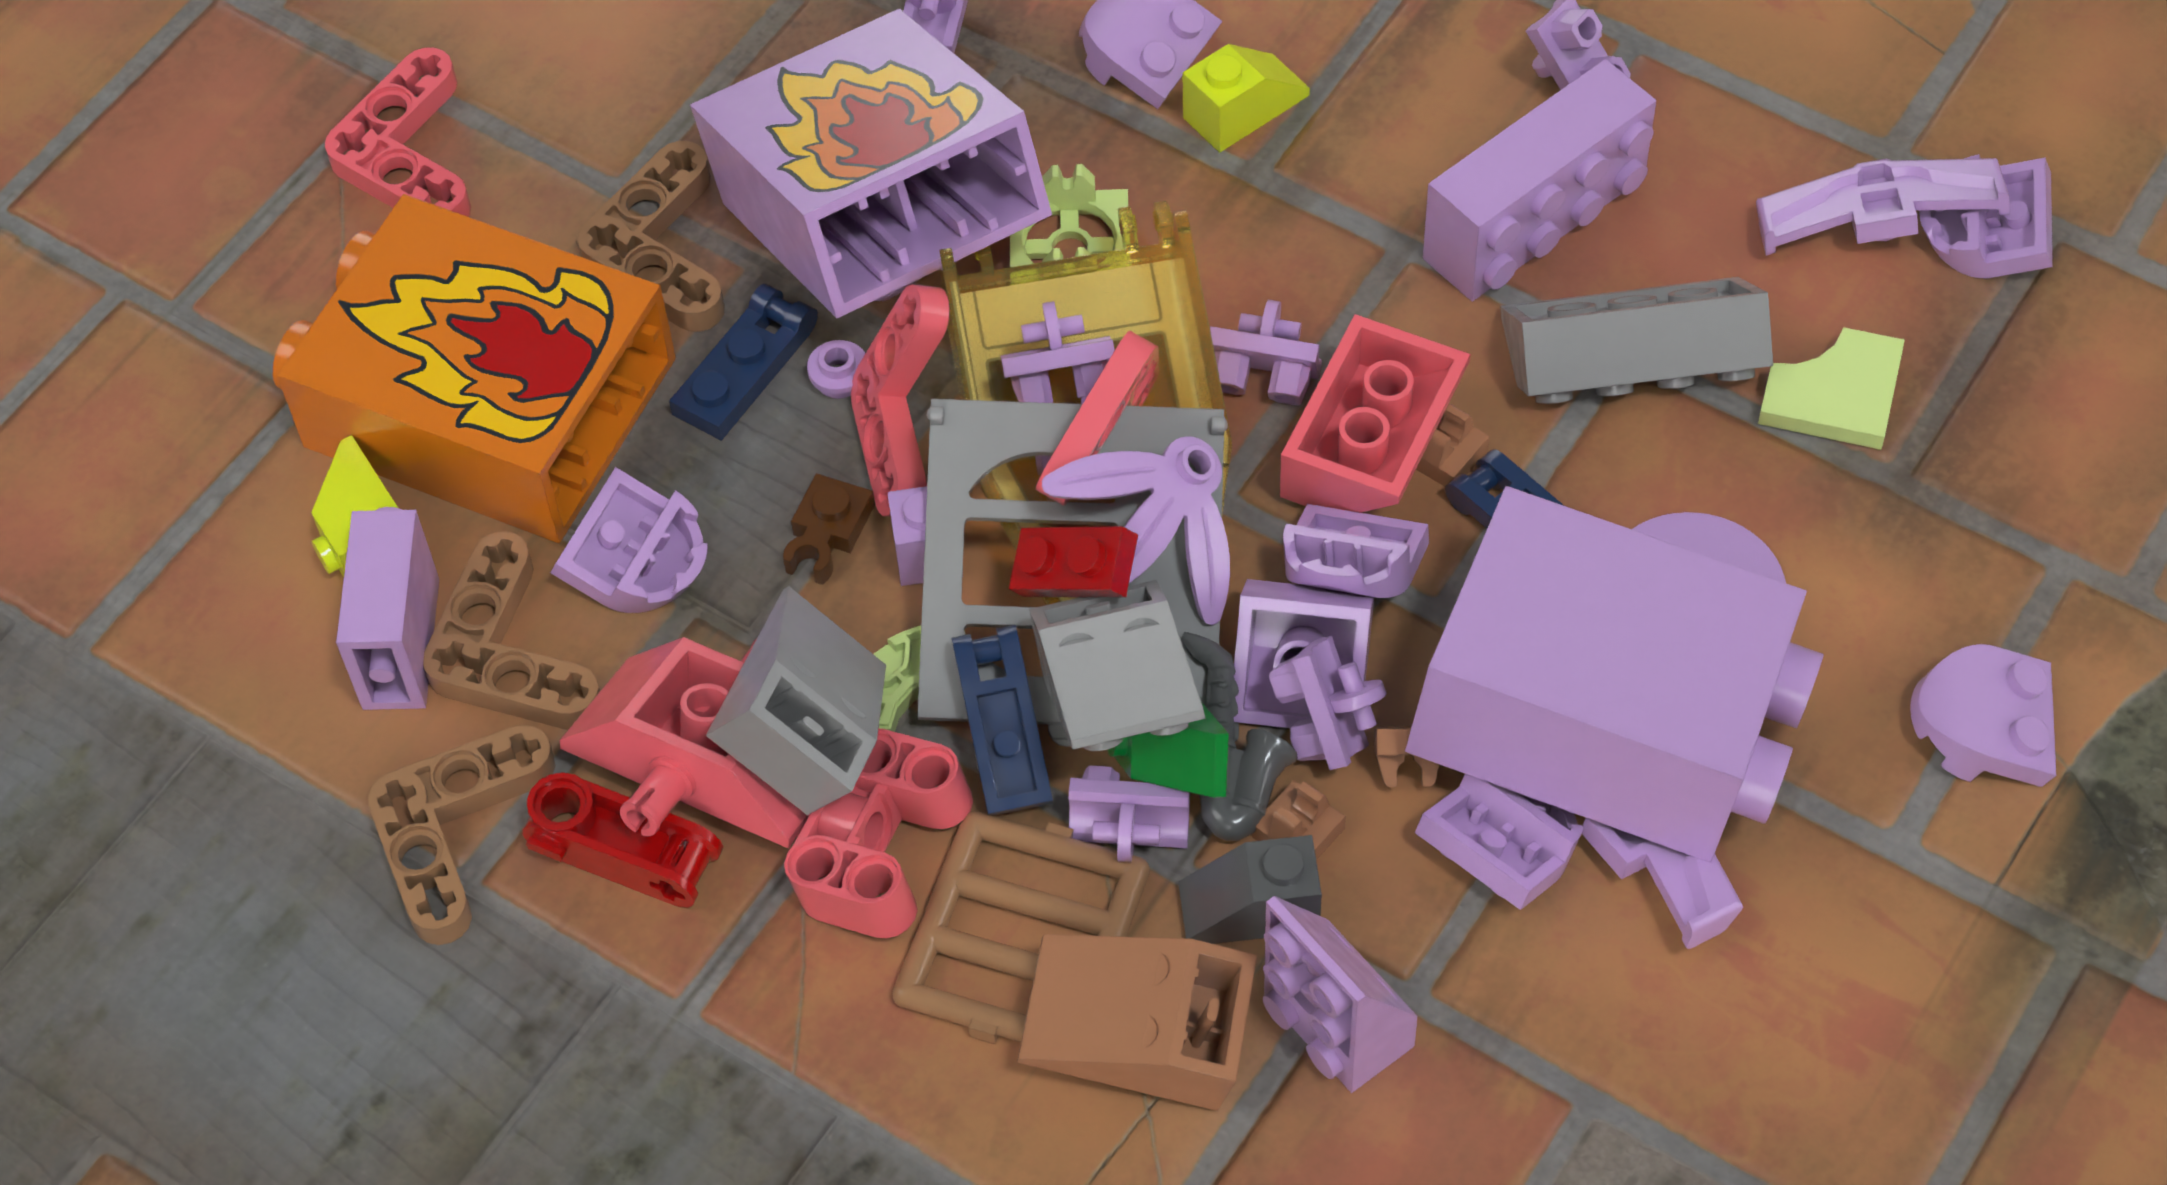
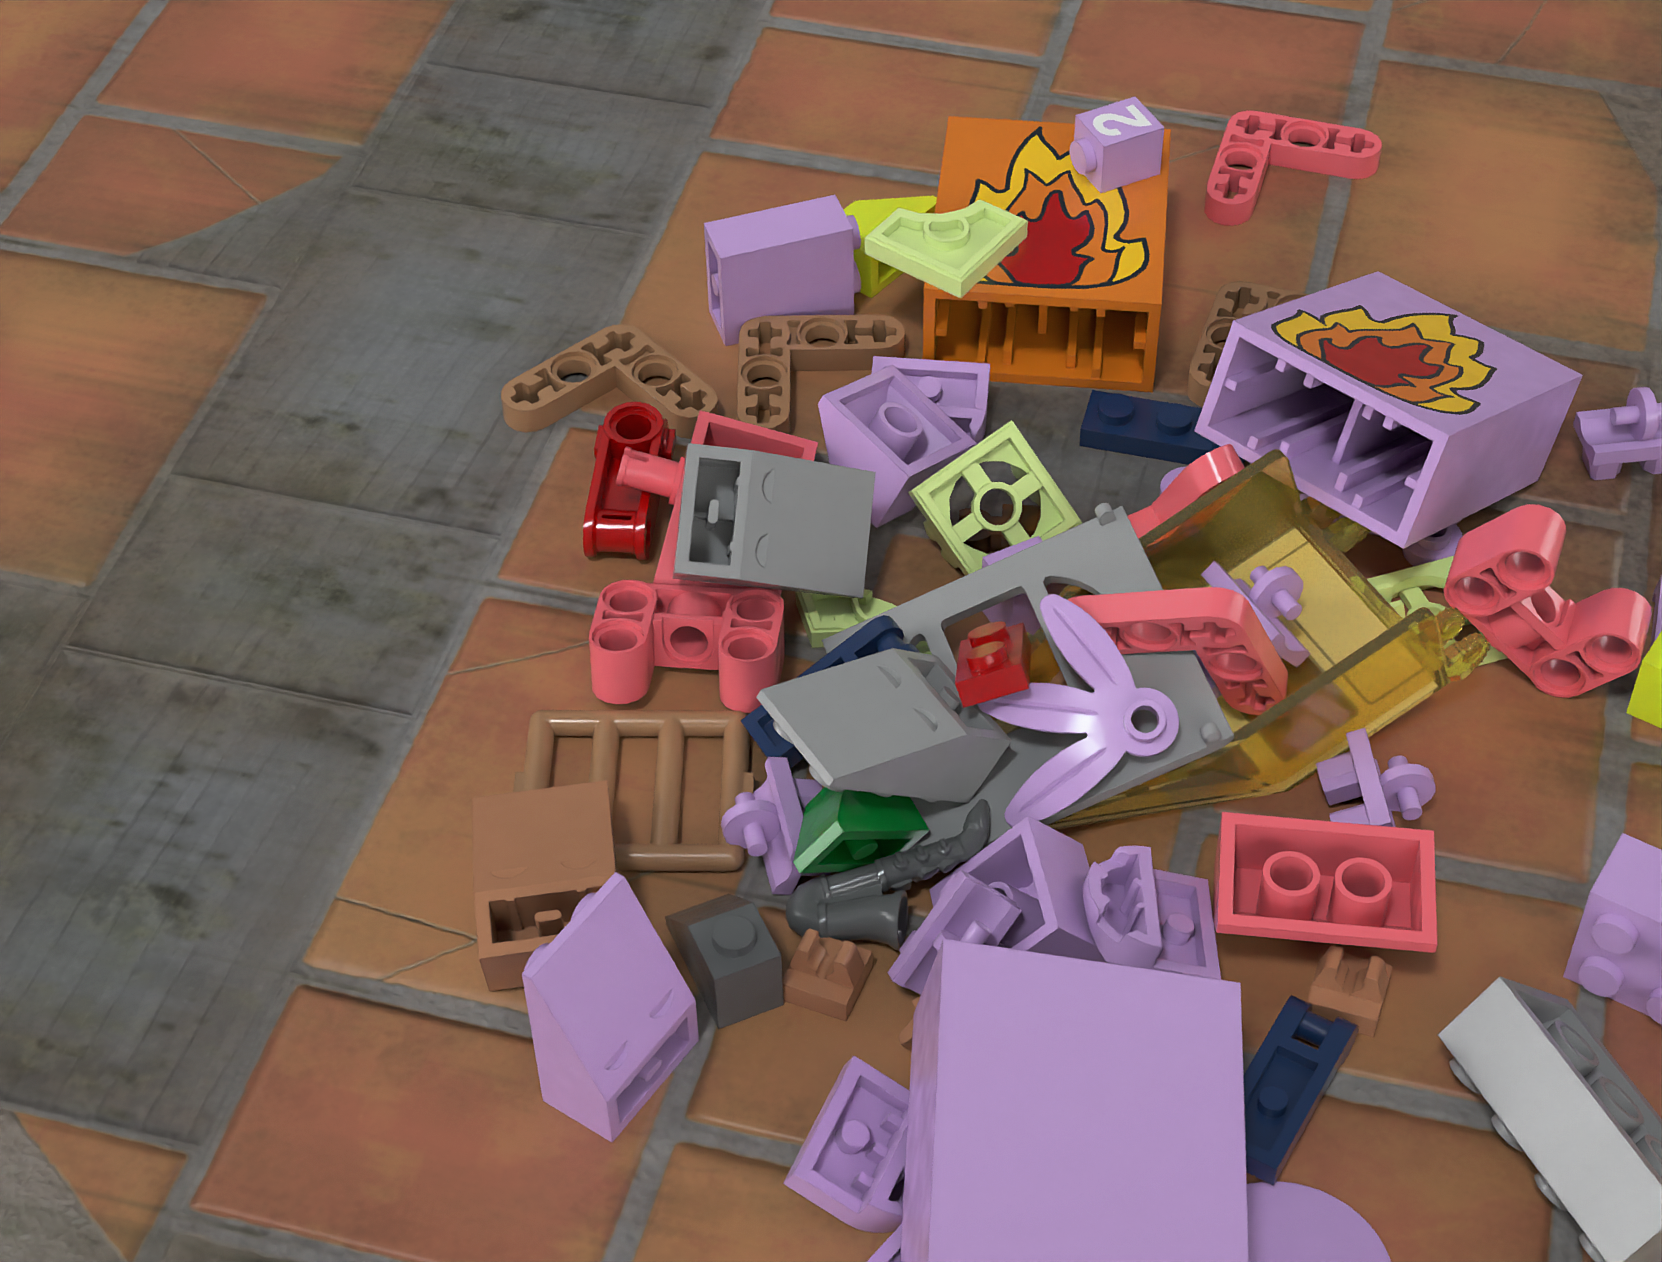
camera: 70 degrees right, 10 degrees down
none -> lavender slope [818,365,977,528]
none -> yellowish green tile [865,199,1028,298]
none -> yellowish green piece [908,420,1082,576]
none -> lavender brick [1070,97,1164,193]
none -> coral beam [1443,504,1652,698]

